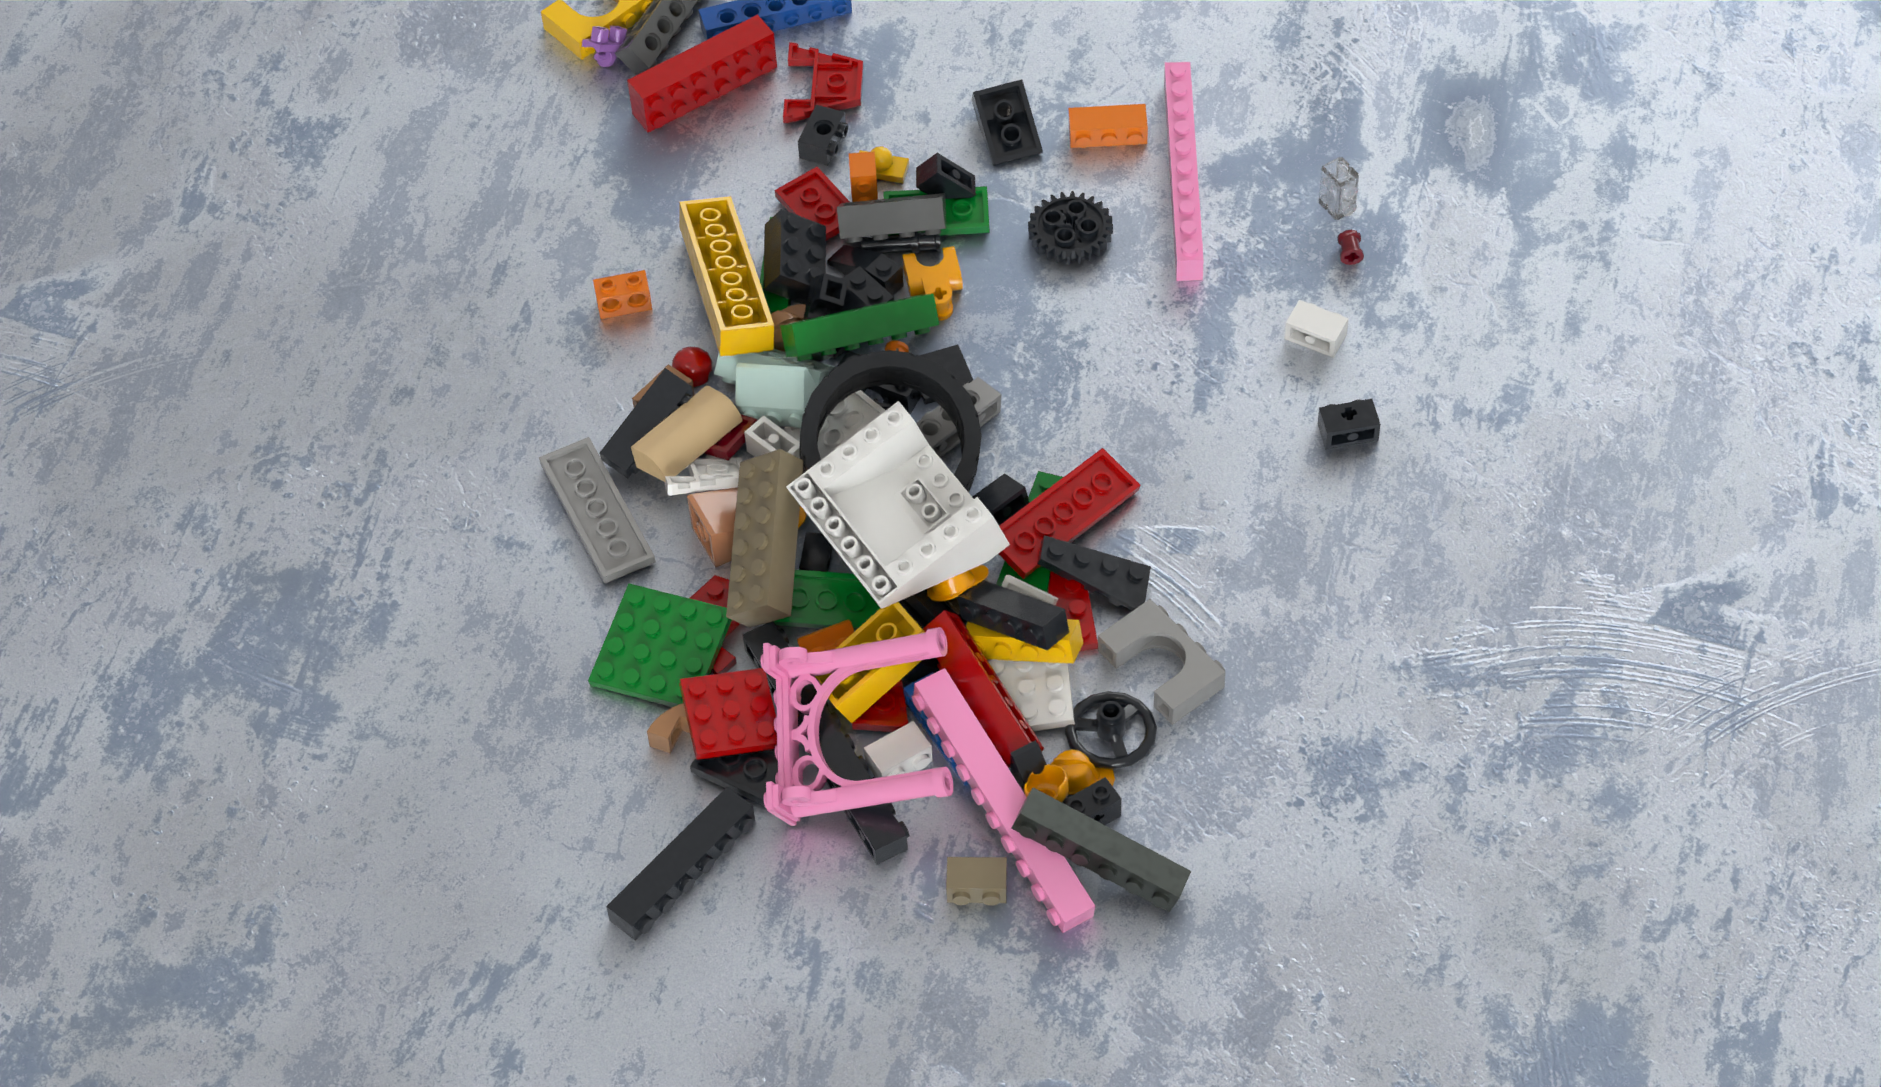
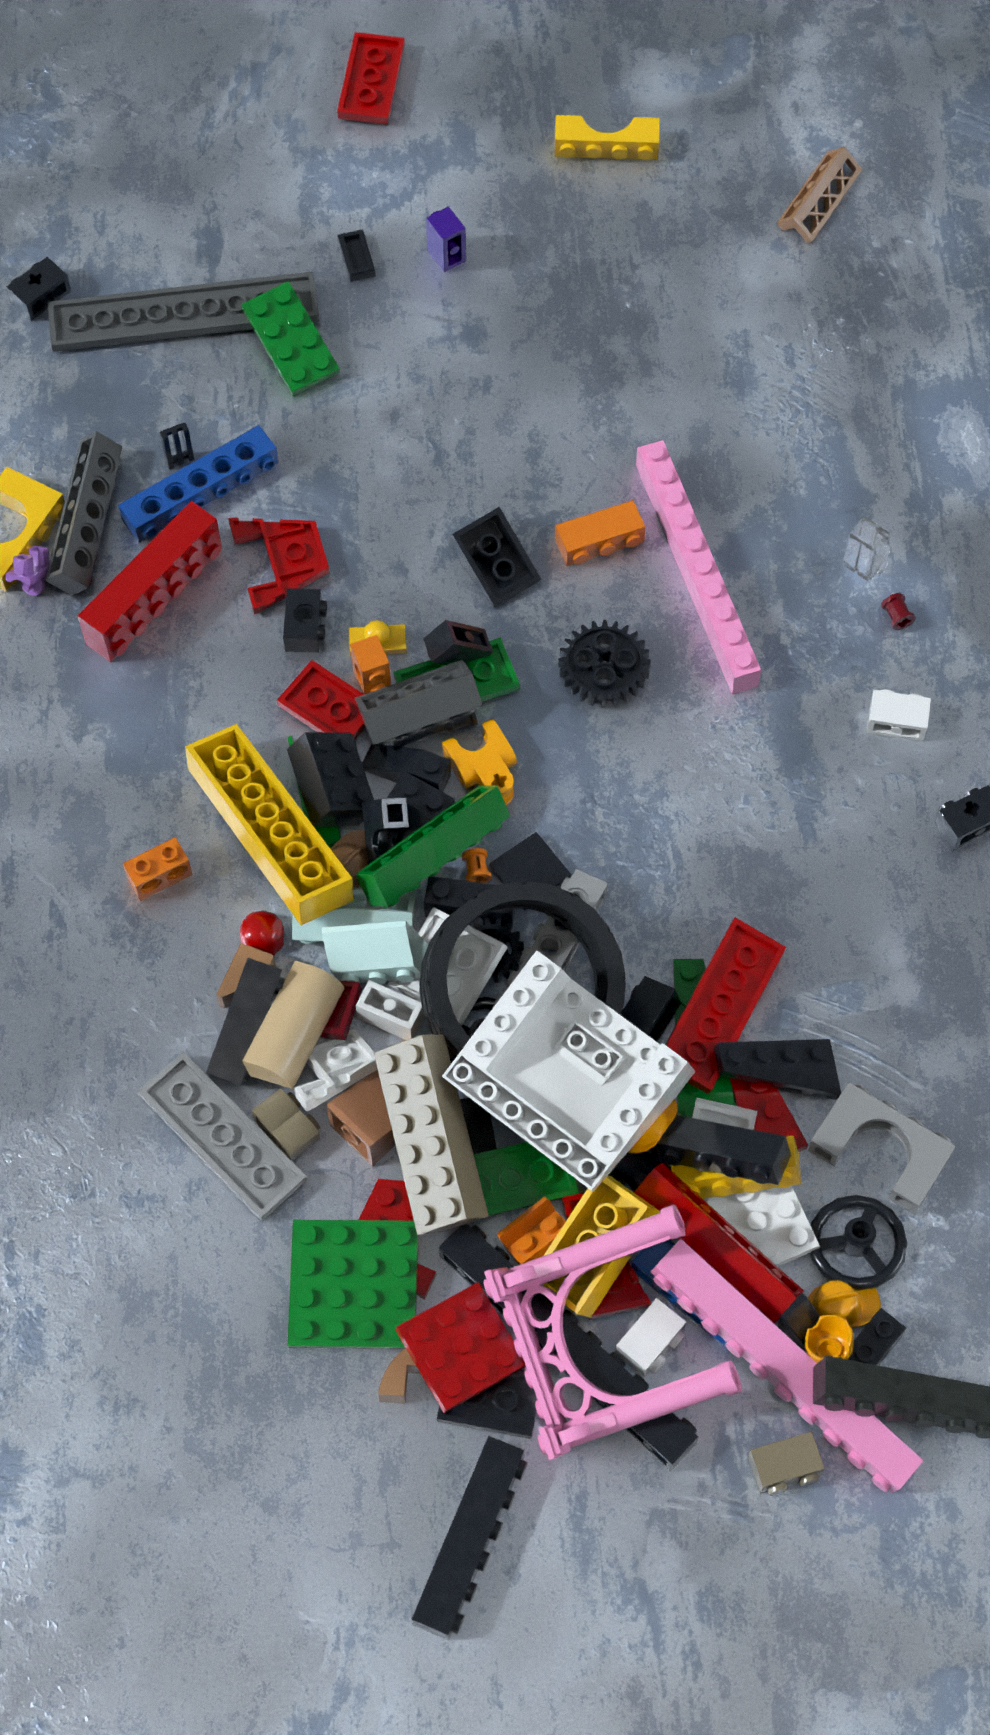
camera: 20 degrees left, 10 degrees up
none -> dark tan brick [252,1088,320,1161]

